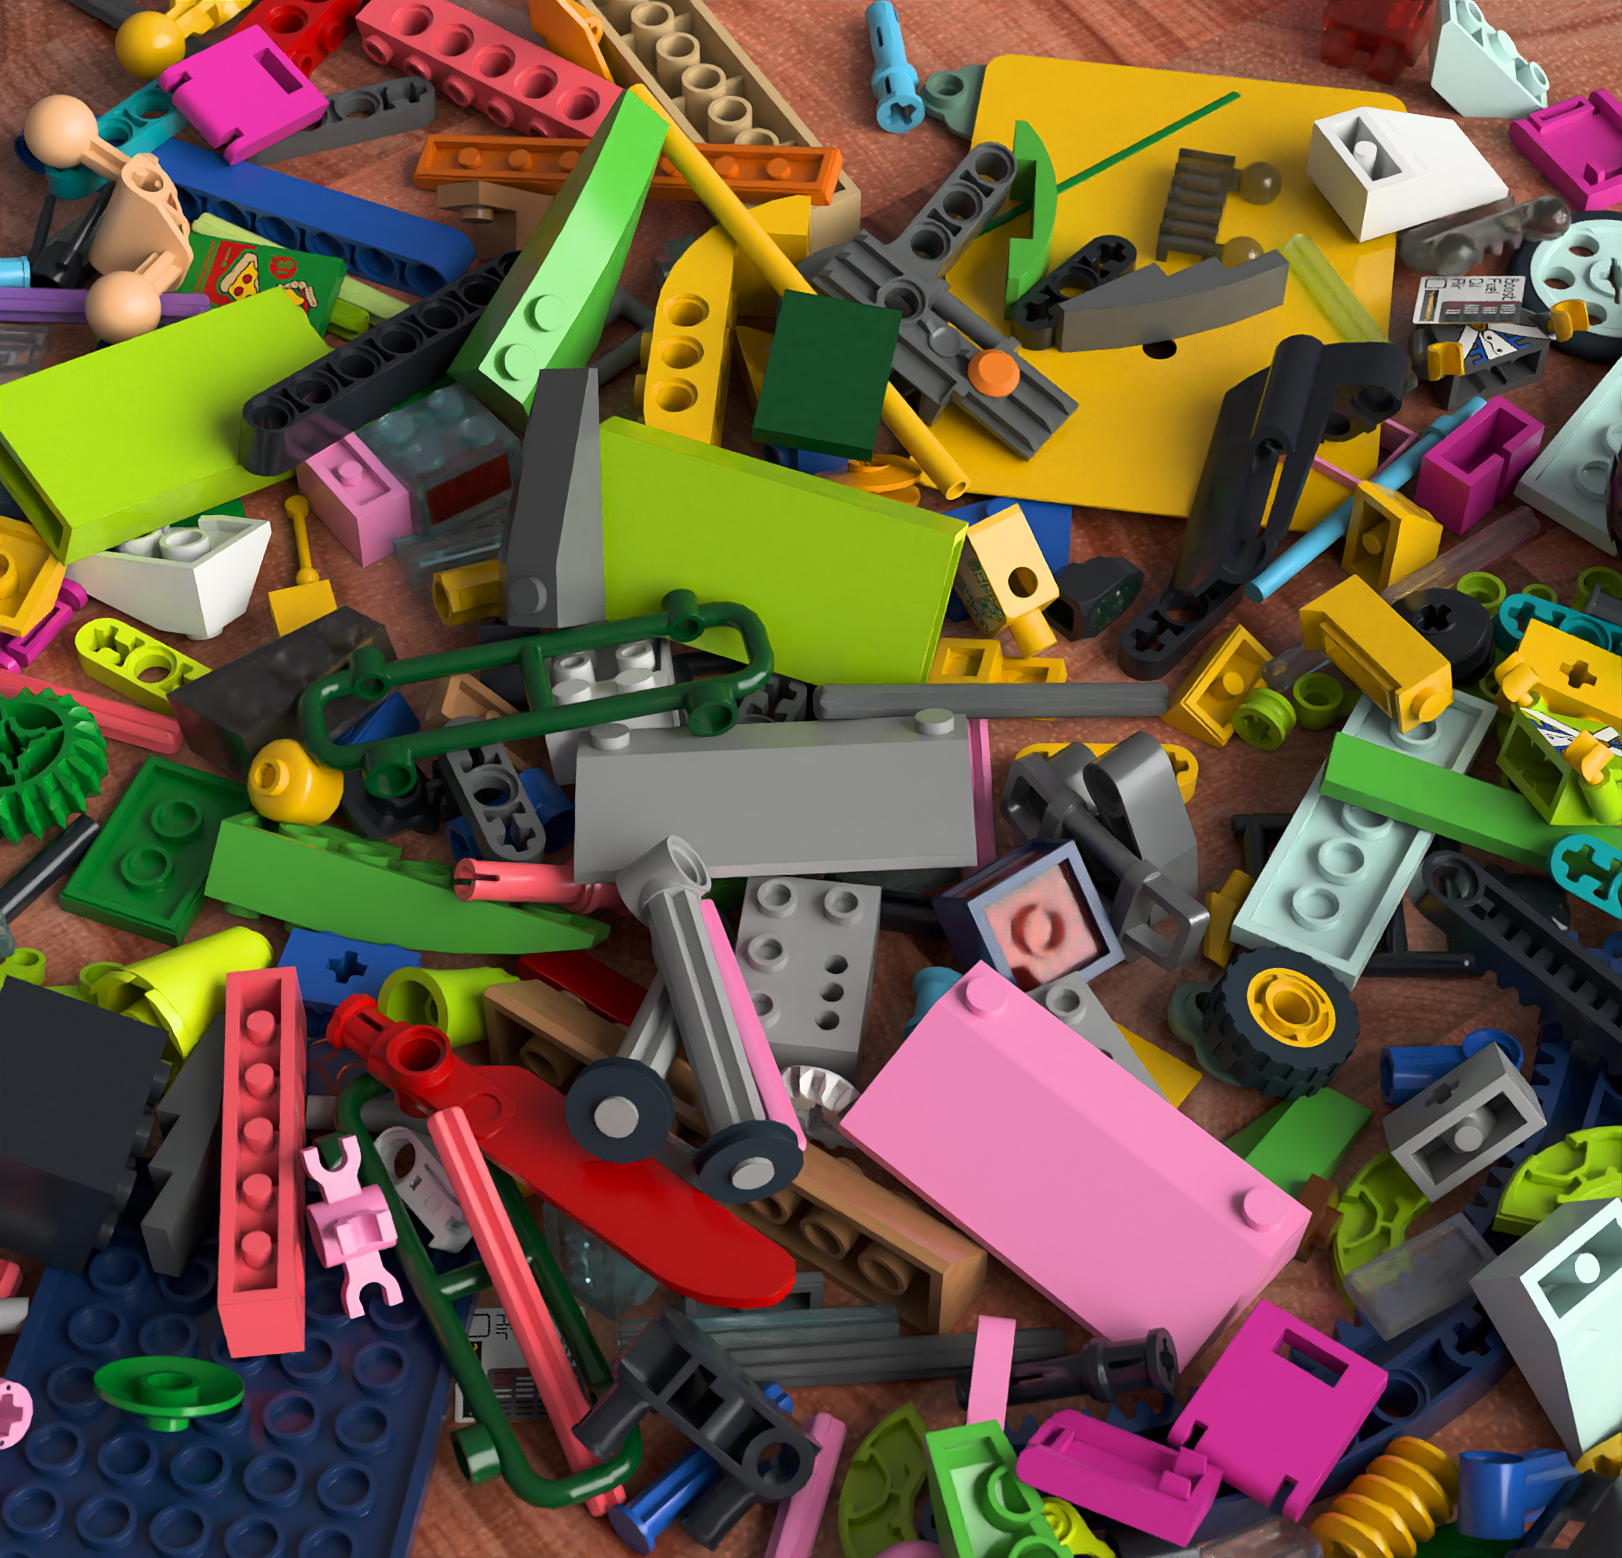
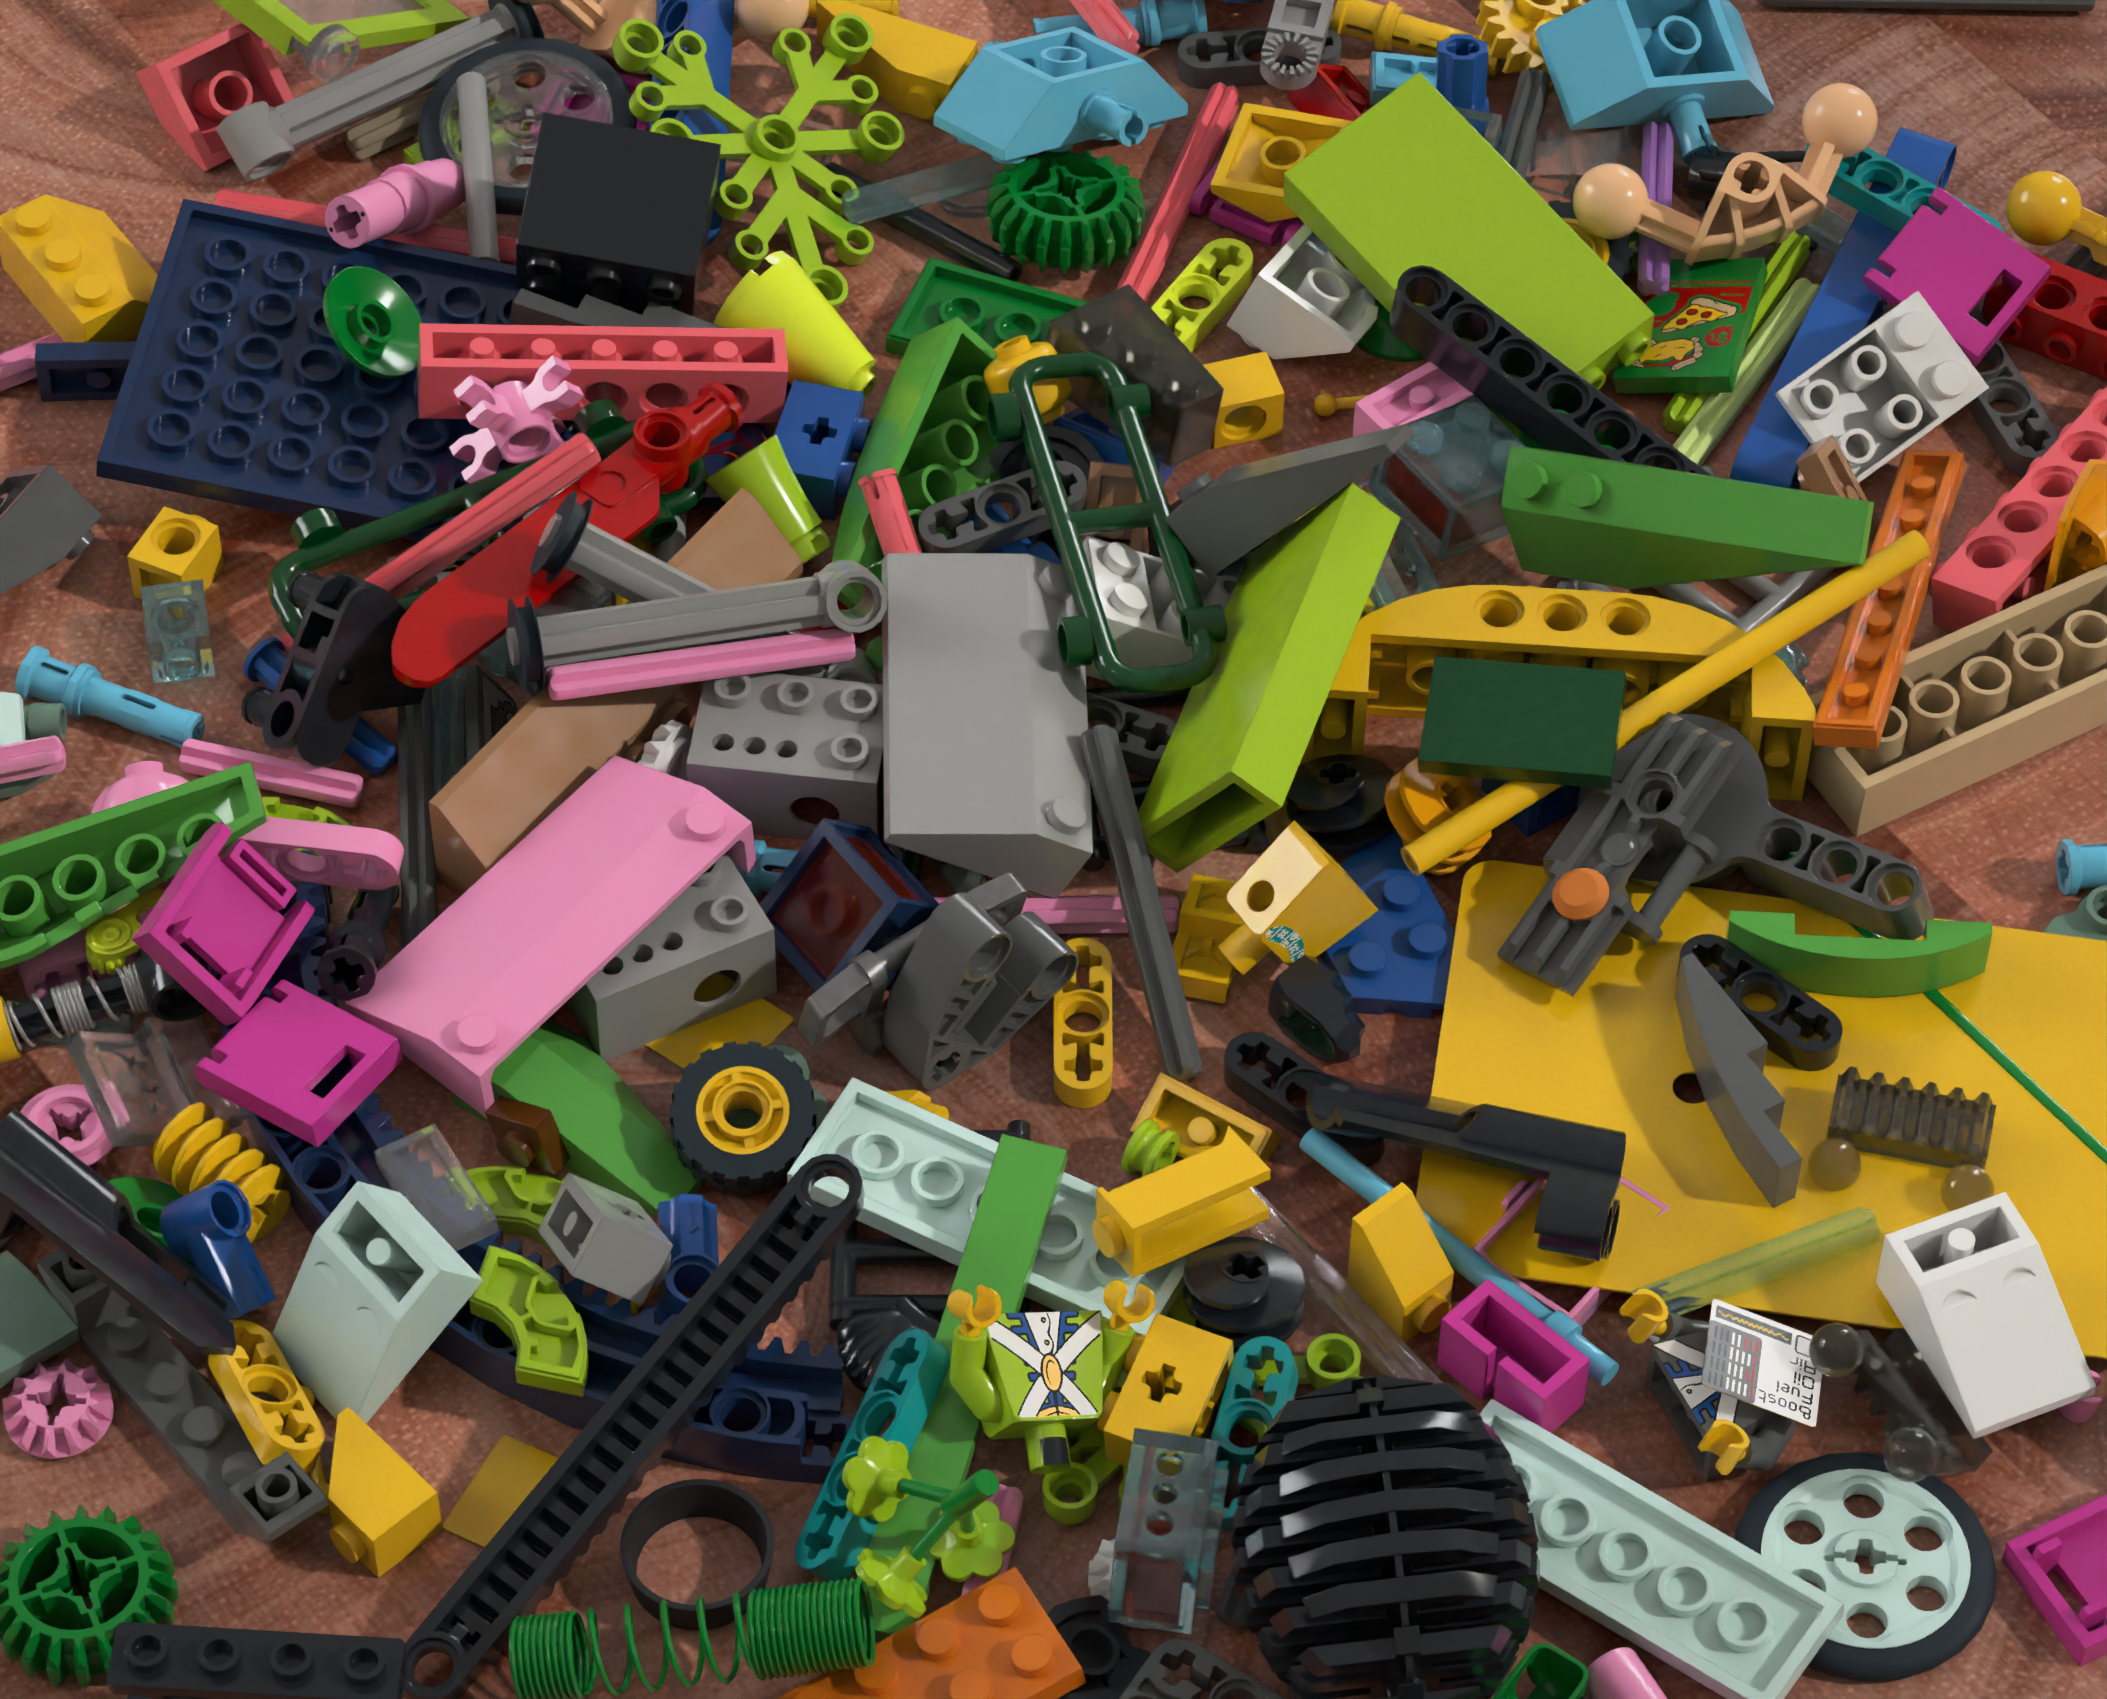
camera: 90 degrees right, 0 degrees up
none -> white slope [1774,291,1989,483]

